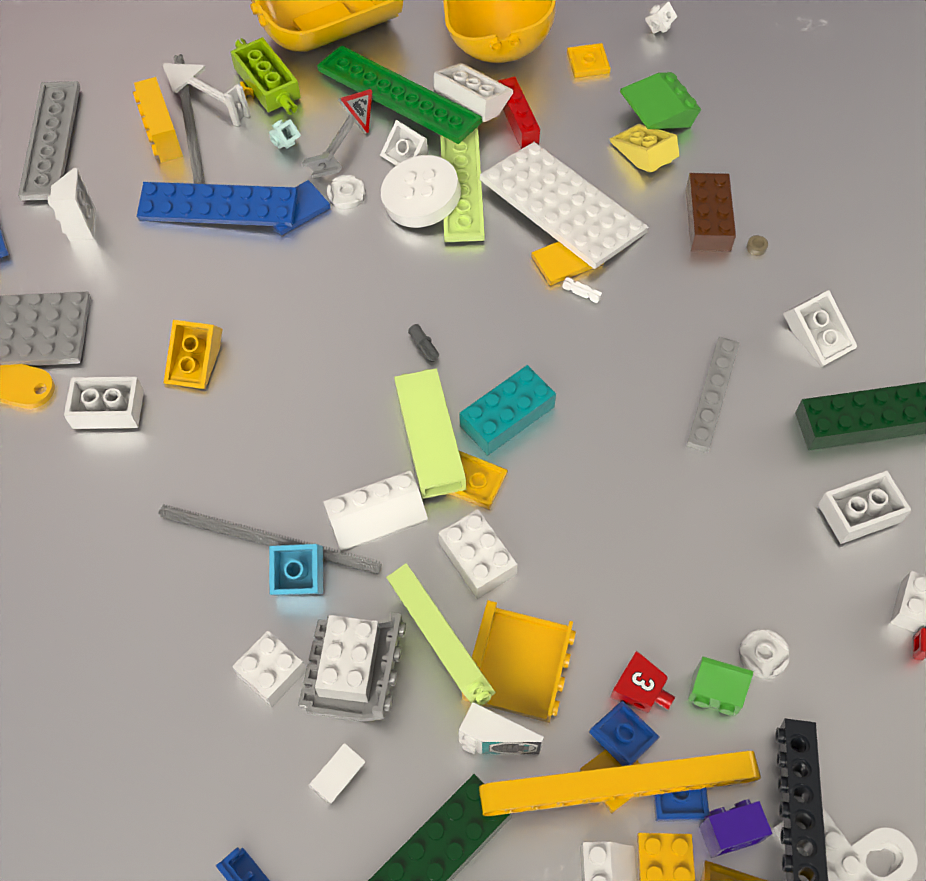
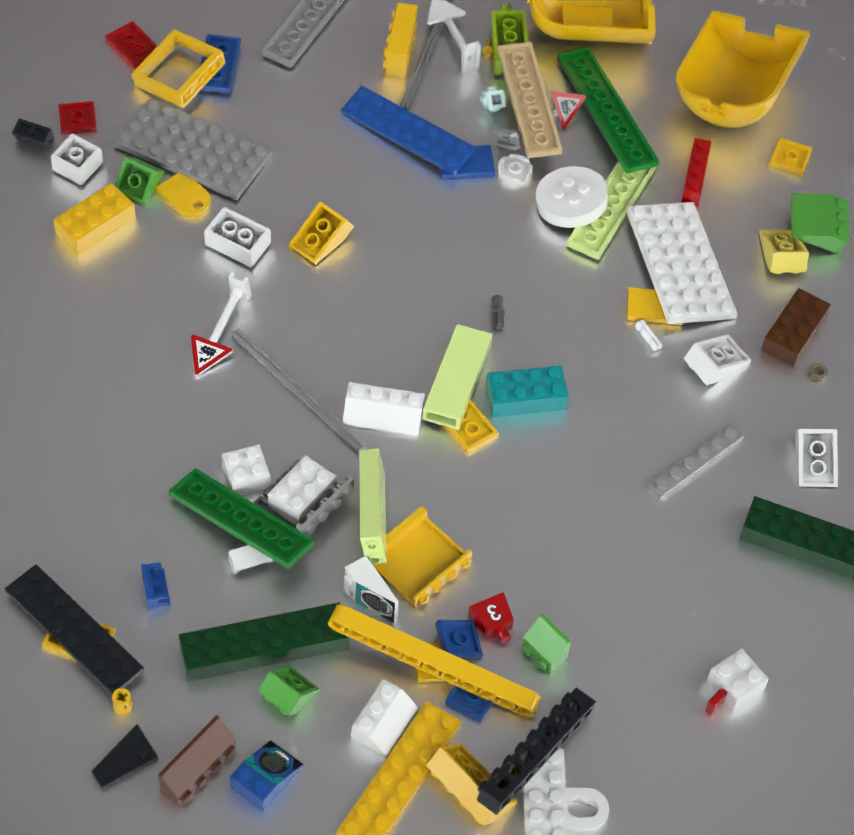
camera: 25 degrees right, 5 degrees down
white slope [48,168,96,241] -> none
medium azure brick [269,544,323,596] -> none
white slope [380,120,428,165] -> none
white slope [433,63,513,122] -> none
white brick [438,510,517,599] -> none
dark purple brick [699,799,773,858] -> none
white tile [739,629,790,679] -> none
white brick [818,471,911,544] -> none
none -> green plate [168,468,315,569]
none -> white piece [191,272,251,376]
none -> tan plate [497,42,563,158]
none -> white slope [683,334,752,385]

